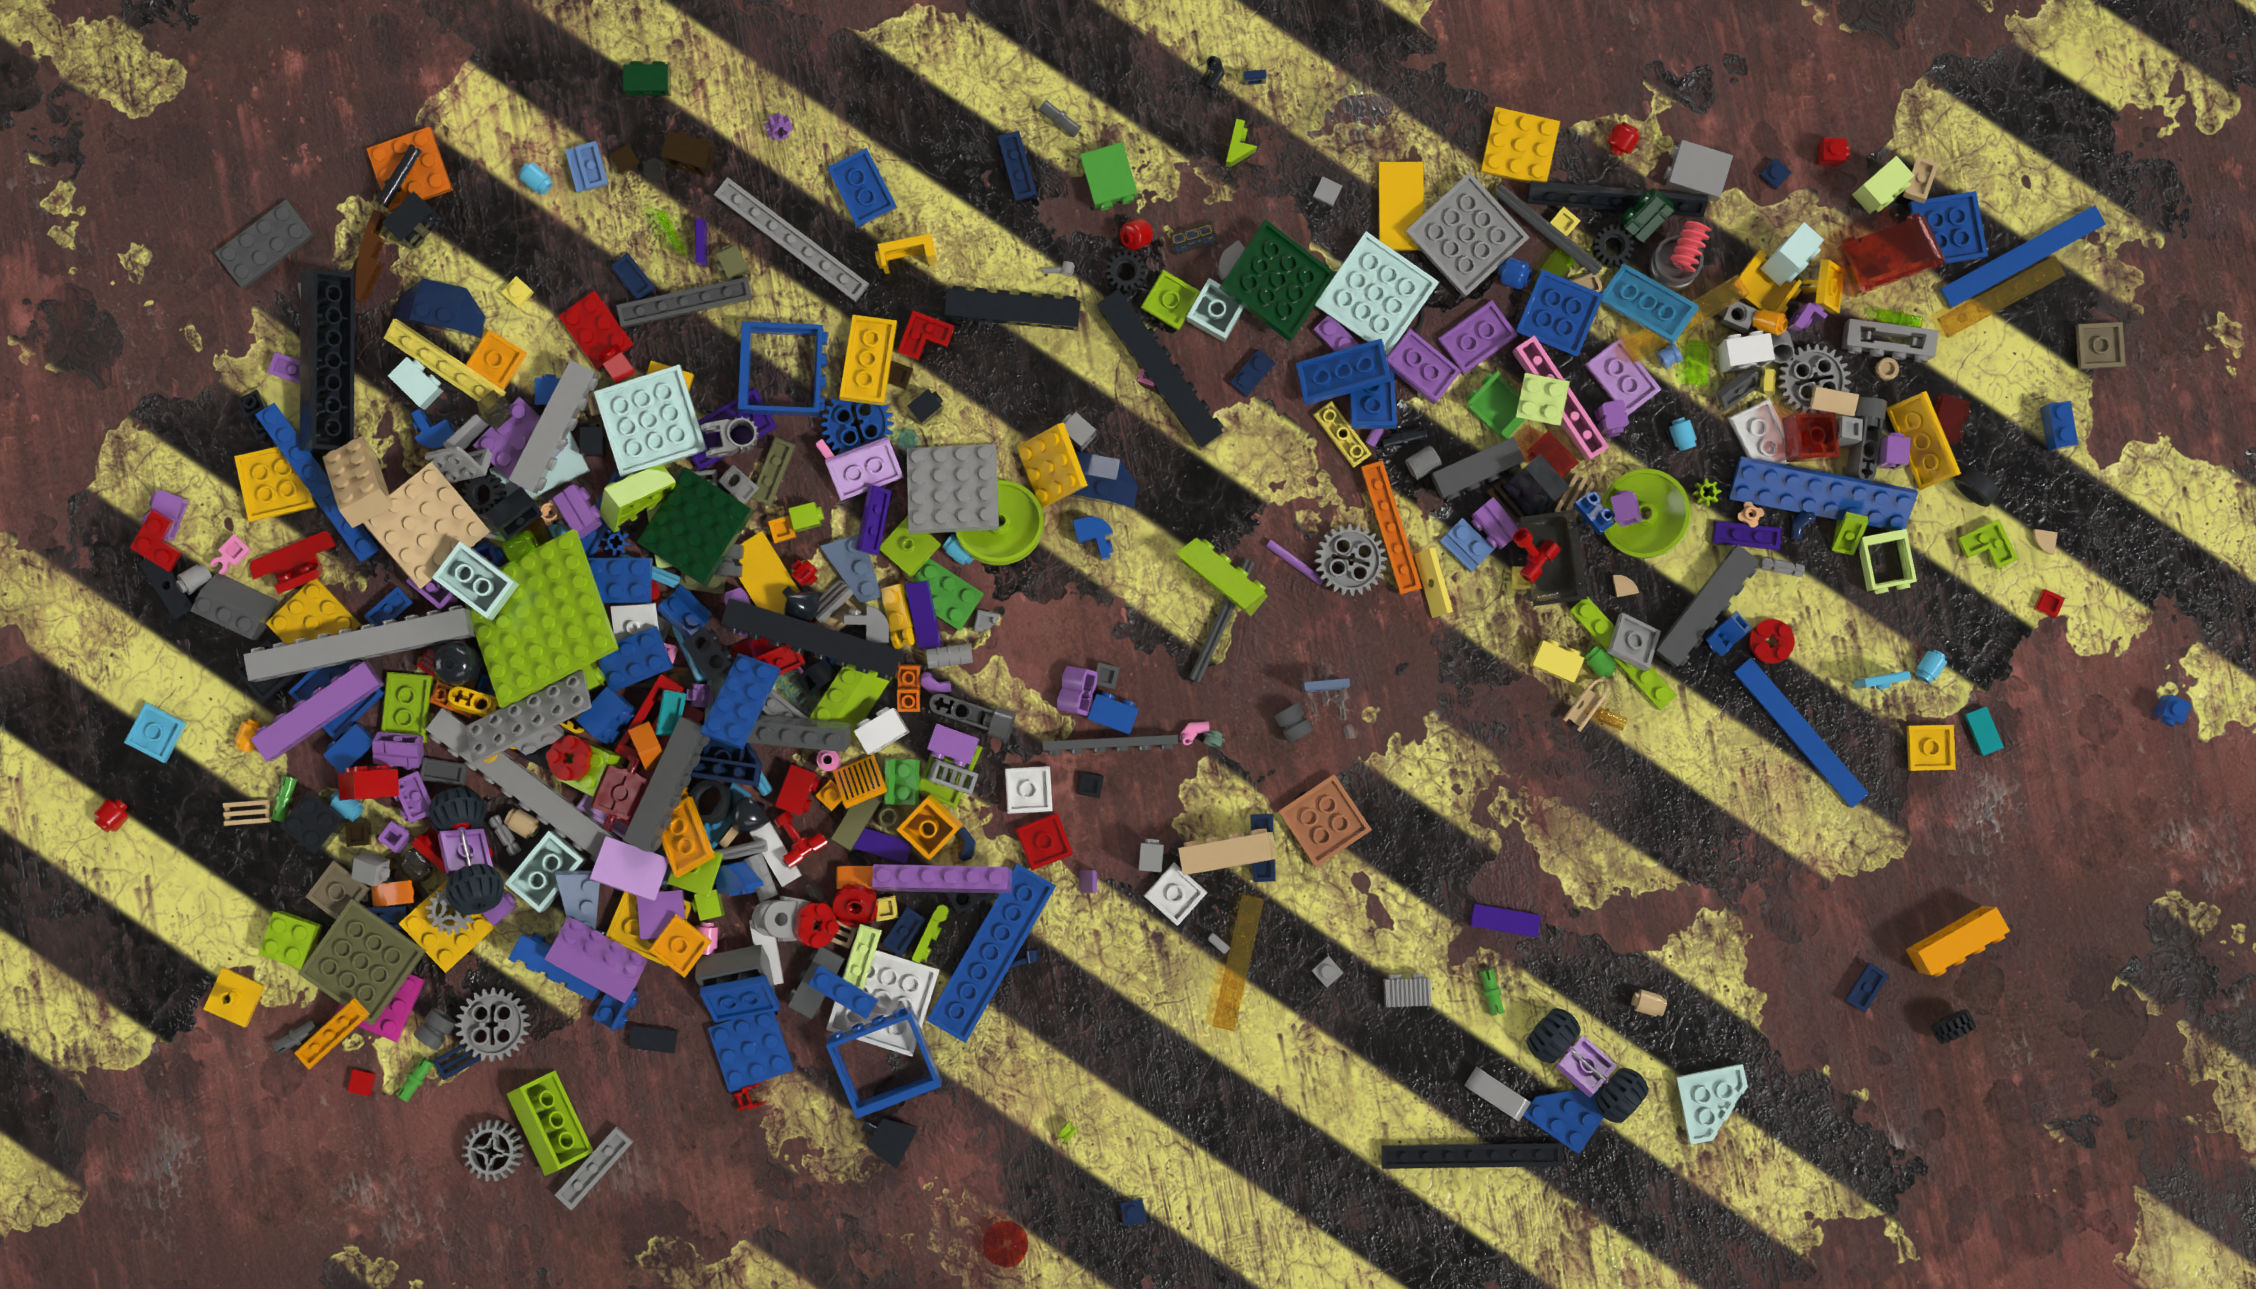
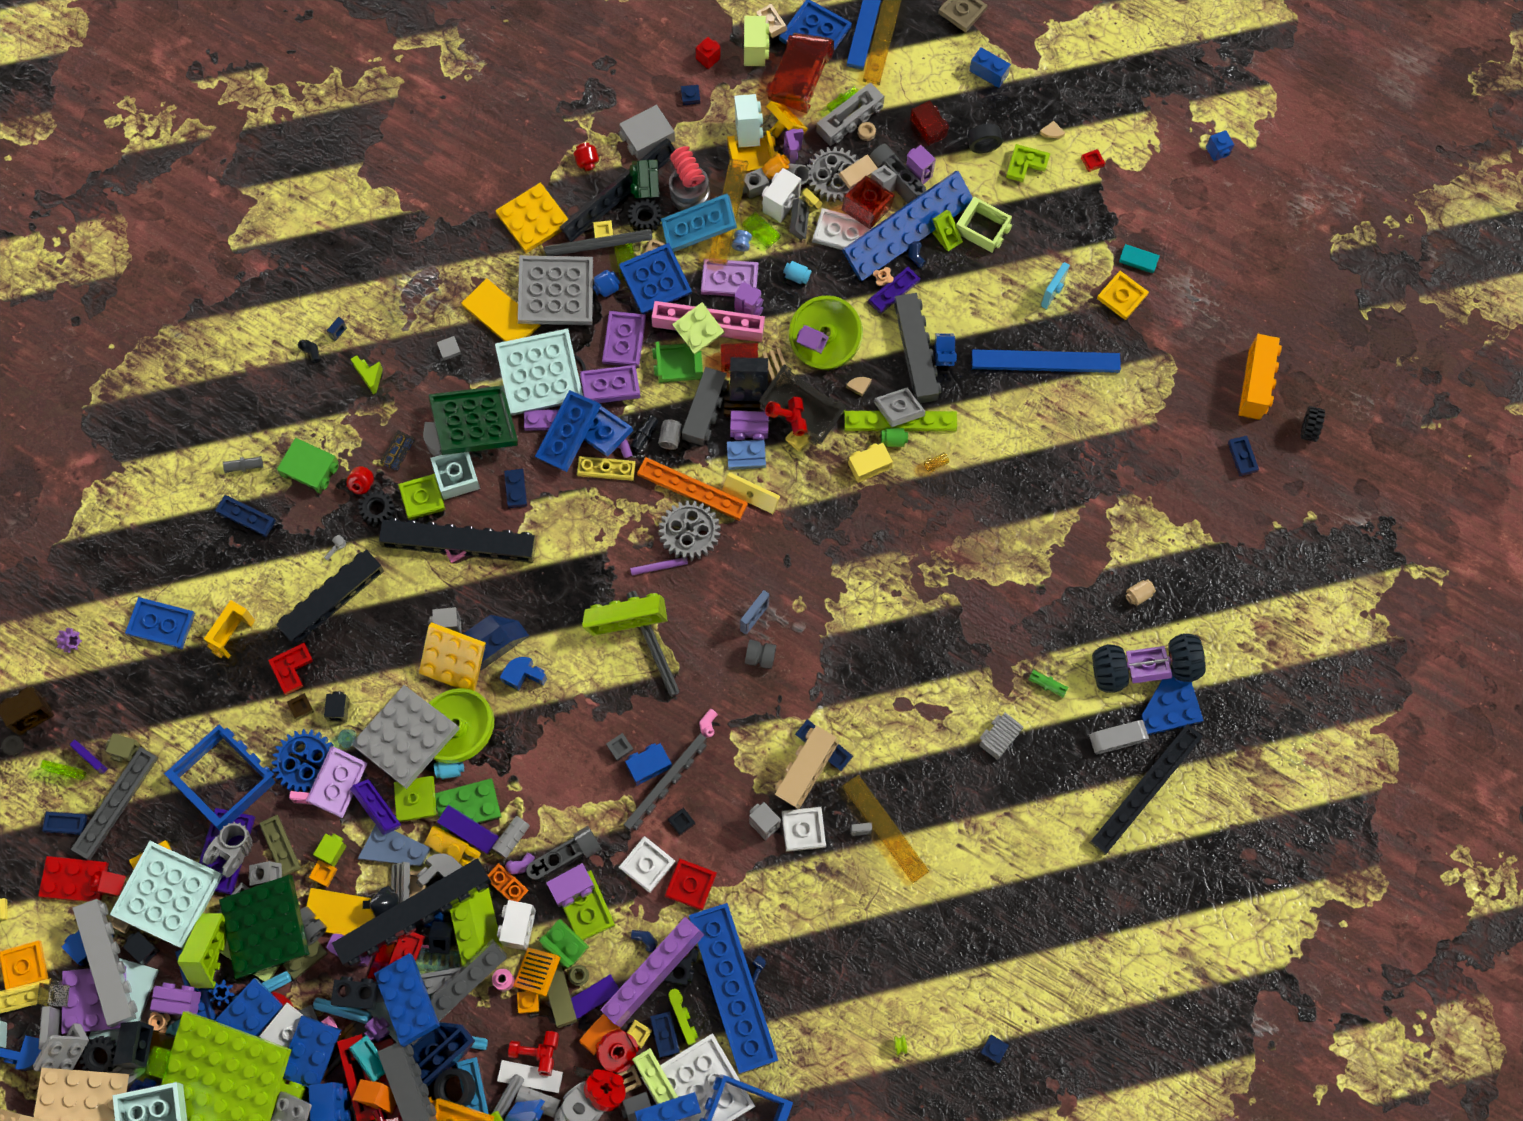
camera: 45 degrees left, 15 degrees down
blue bracket [657,585,713,639] -> none
light grey plate [714,177,869,302] -> none
tan tile [718,826,739,848] -> none
black piece [731,797,770,833] -> none
red brick [775,764,820,816] -> none
red gear [791,559,818,586] -> none
yellow plate [839,315,897,406] -> none
light orange brick [896,794,963,861] -> none
light grey slope [927,759,979,795] -> none
light grey tile [973,610,1000,632] -> none
medium lavender brick [1057,666,1098,716] -> none
medium lavender slope [1079,870,1097,893] -> none
sand green plate [1204,730,1225,748] -> none
nougat plate [1278,774,1372,867] -> none
light grey plate [1311,956,1343,988] -> none
dark purple tile [1470,904,1541,938] -> none
tan piece [1563,678,1608,732] -> none
blue hips [1573,492,1616,535] -> none
light aqua plate [1675,1064,1748,1145] -> none
lime gear [1691,478,1721,507] -> none
red plate [1748,619,1795,664] -> none
light grey axle [1760,557,1805,577] -> none
yellow tile [1886,391,1961,490] -> none
medium azure brick [1915,649,1947,684] -> none

